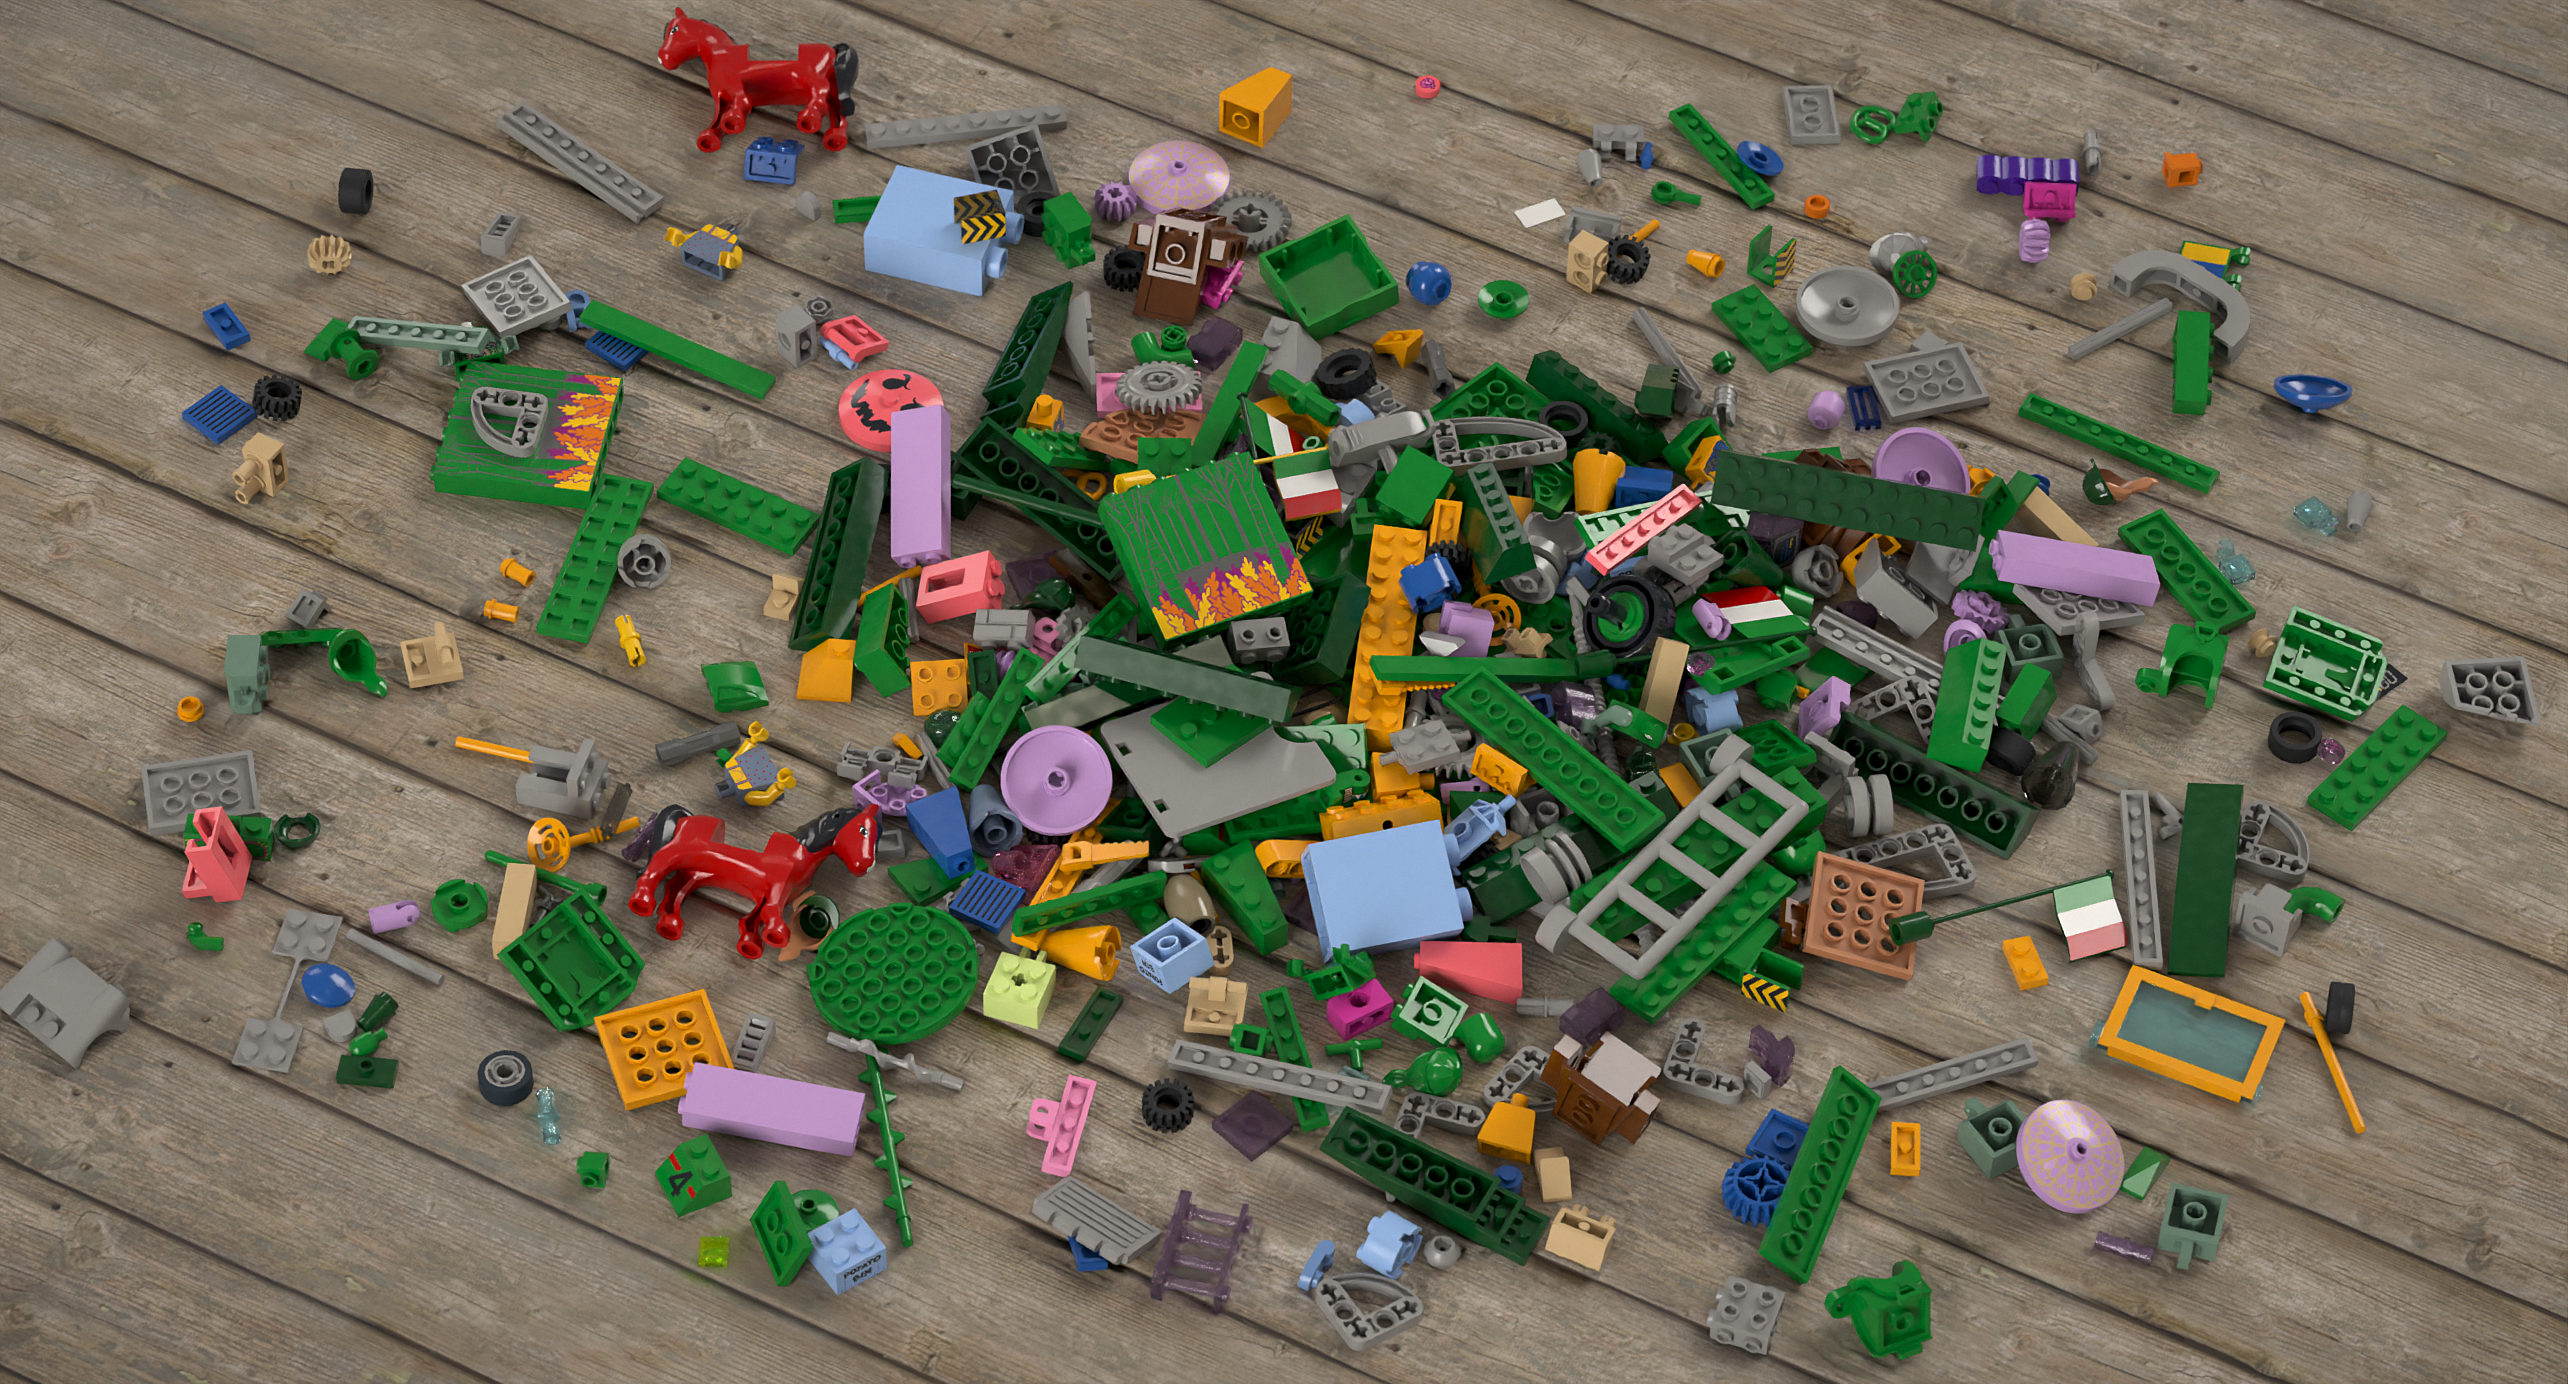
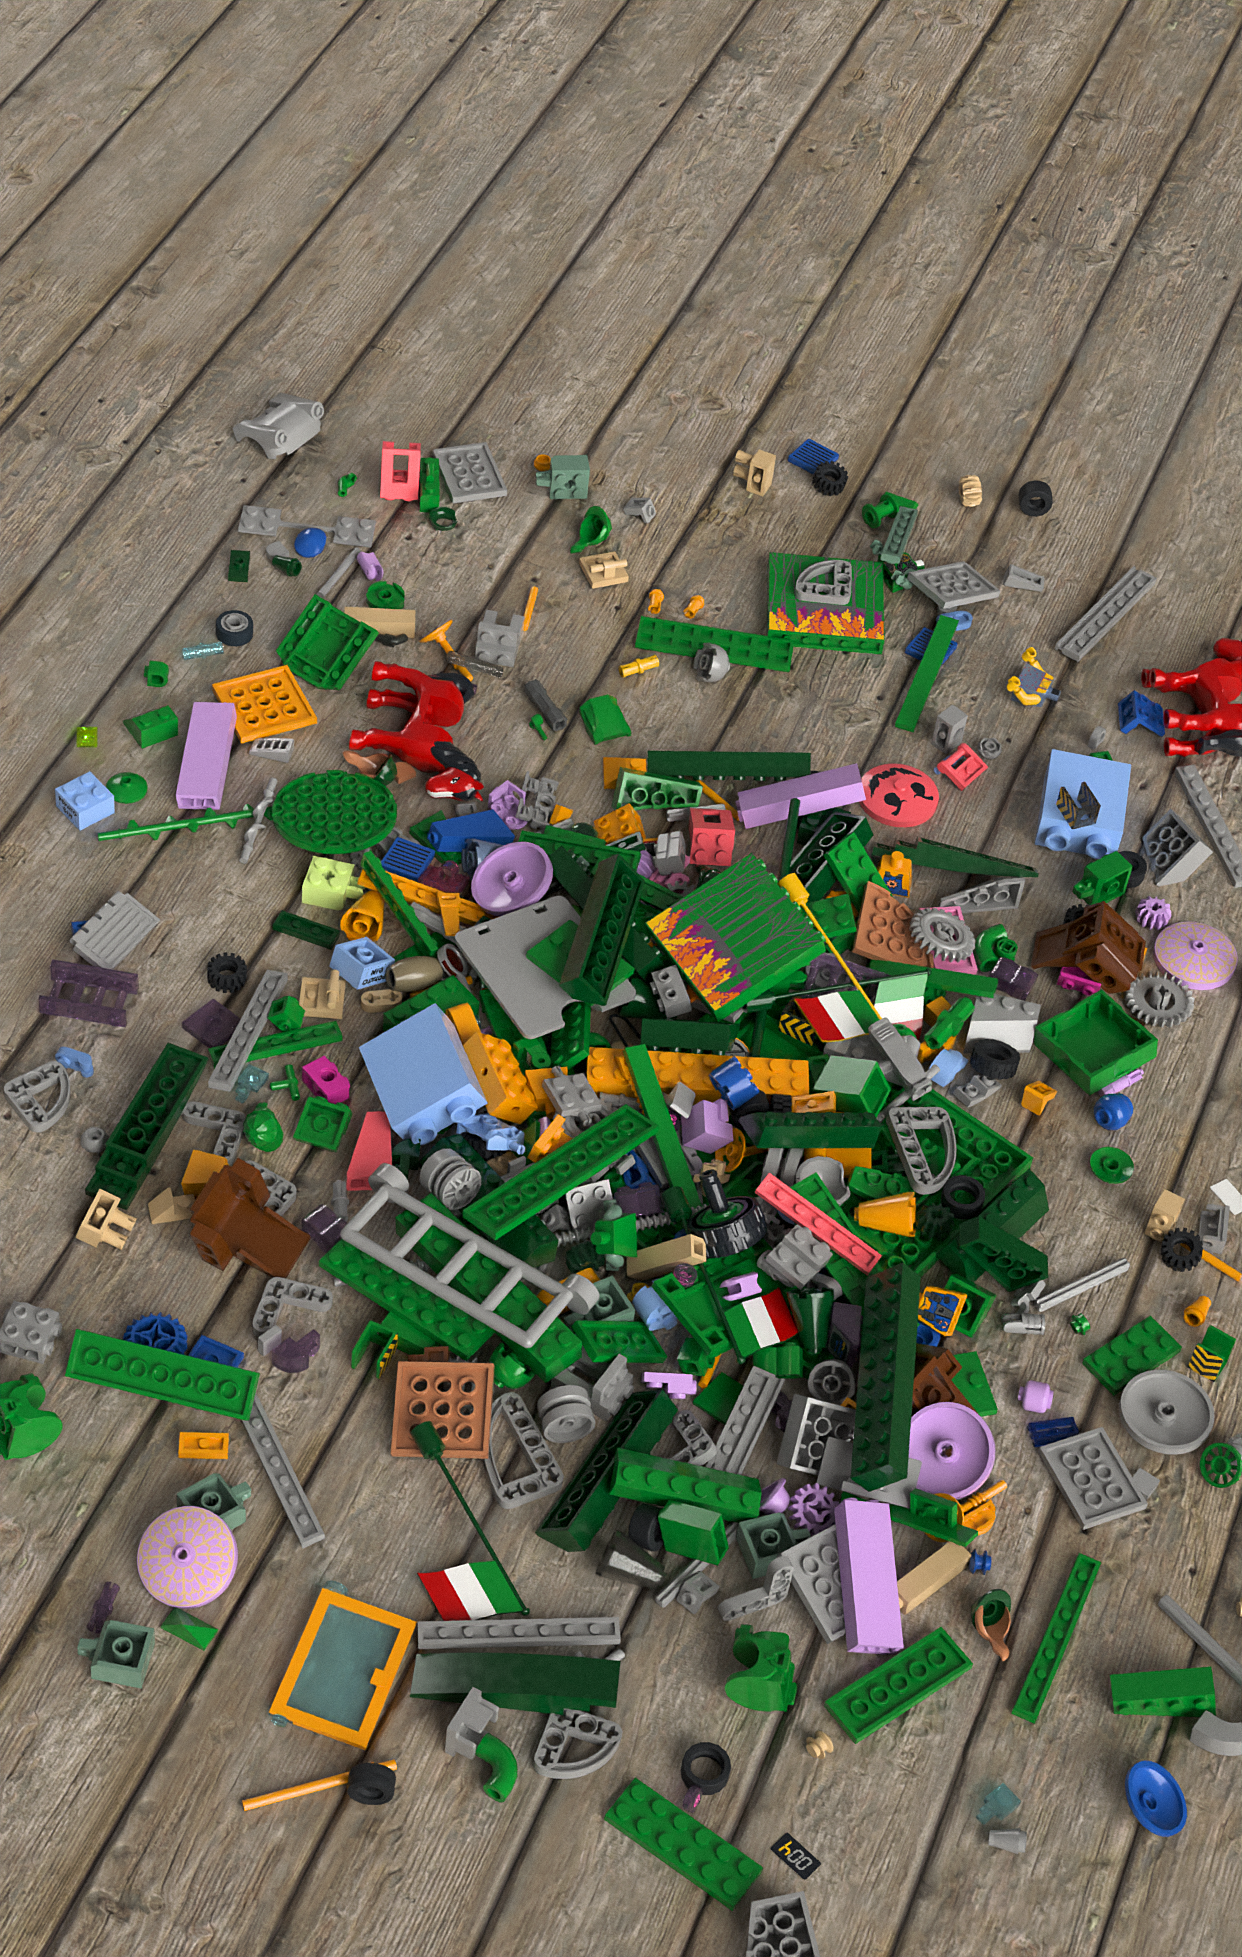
camera: 80 degrees right, 0 degrees up
blue plate [202,302,251,351] -> none
green wing [258,627,345,648] -> none
green cylinder [349,1028,388,1057] -> none
green piece [485,850,608,907] -> none
green plate [657,457,821,556] -> none
torso [714,721,796,808] -> none
green plate [750,1180,817,1287] -> none
tan slope [763,574,805,621] -> none
bright pink plate [1026,1074,1097,1177] -> none
green torso [1287,944,1376,1001] -> none
light blue brick [1356,1211,1423,1280] -> none
dark grey axle [1420,340,1455,399] -> none
green helmet [1452,1013,1506,1064] -> none
blue wheel [1493,1165,1522,1194] -> none
blue bracket [1615,466,1673,508] -> none
light orange plate [2002,935,2049,990] -> none
clear light blue plate [2216,538,2256,586] -> none
green wedge [2263,605,2388,722] -> none

